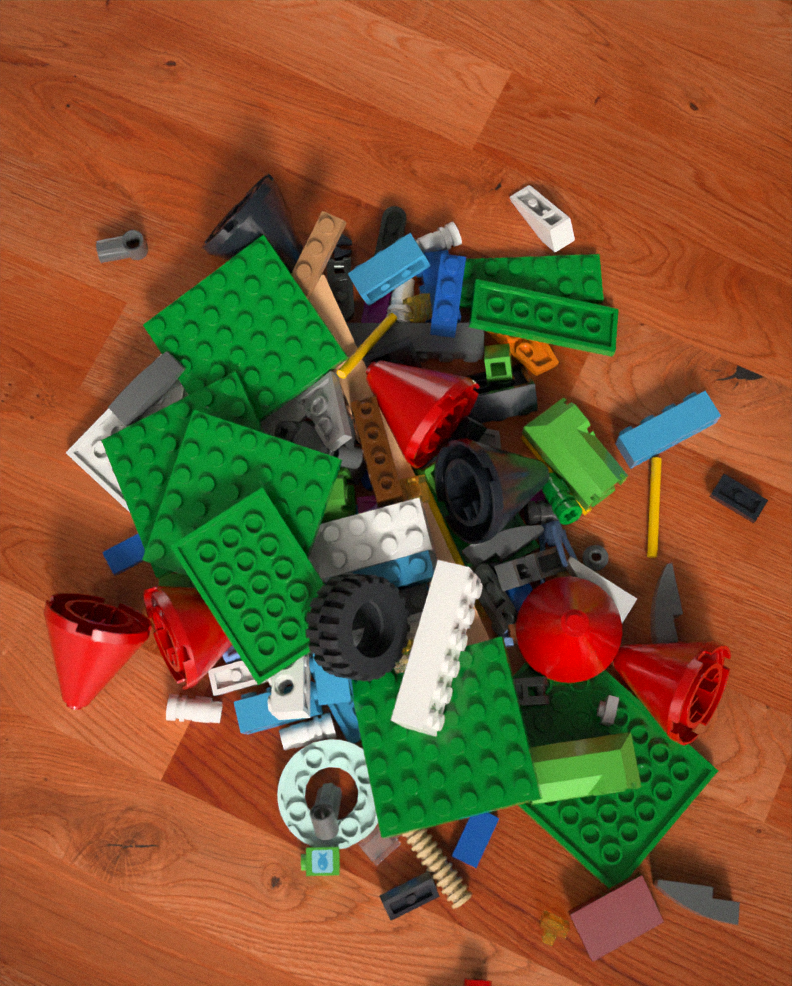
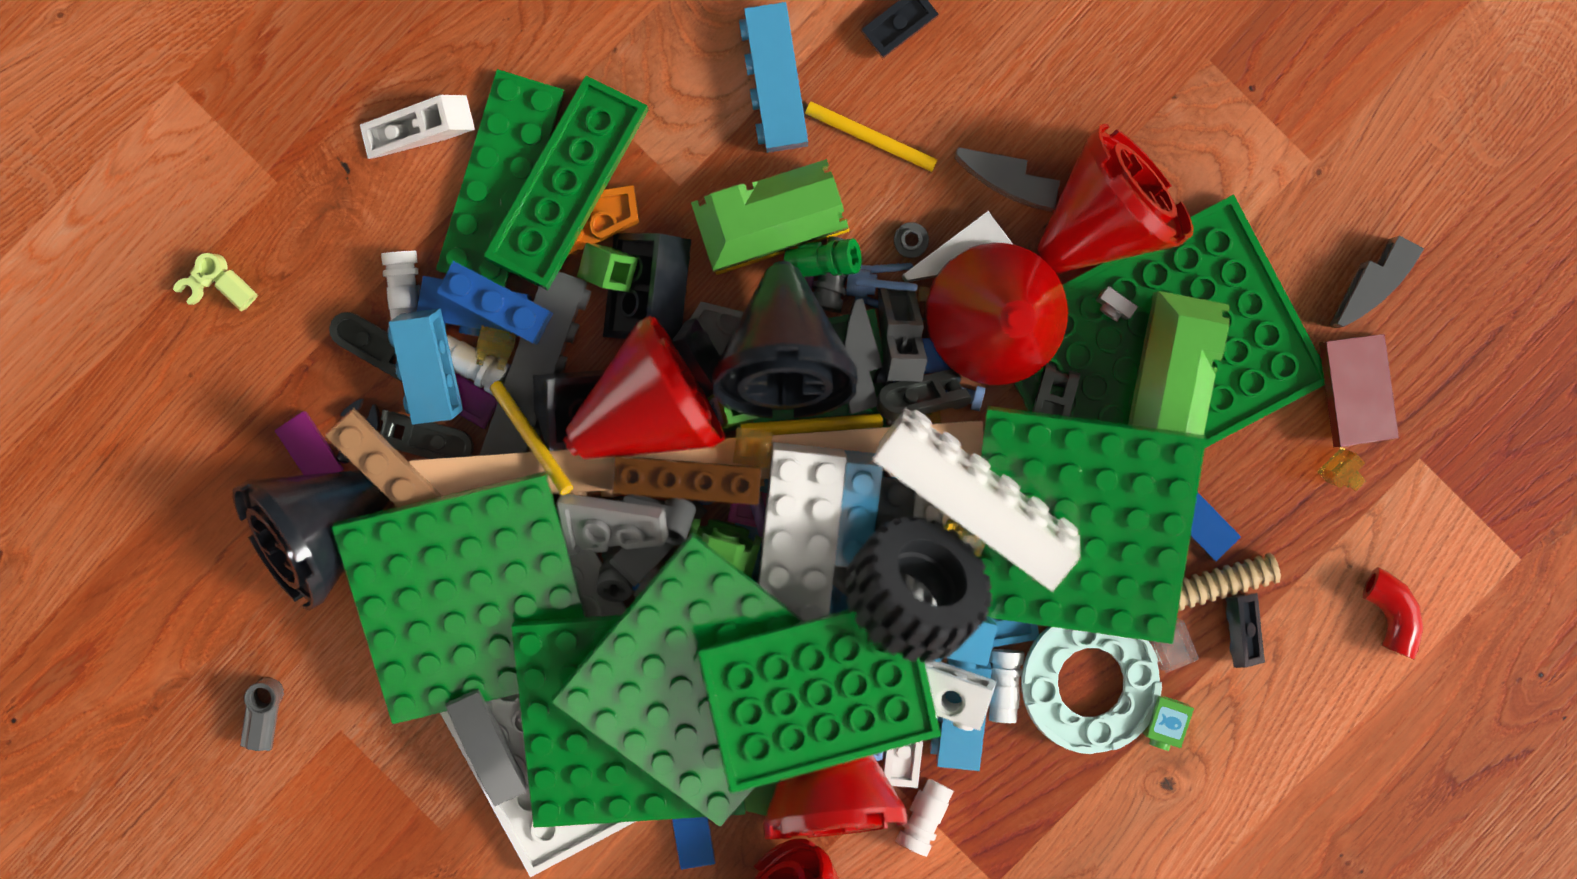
camera: 65 degrees left, 15 degrees up
dark grey piece [310,783,342,840] -> none
none -> yellowish green bar [173,253,258,311]
none -> magenta tile [274,411,345,475]

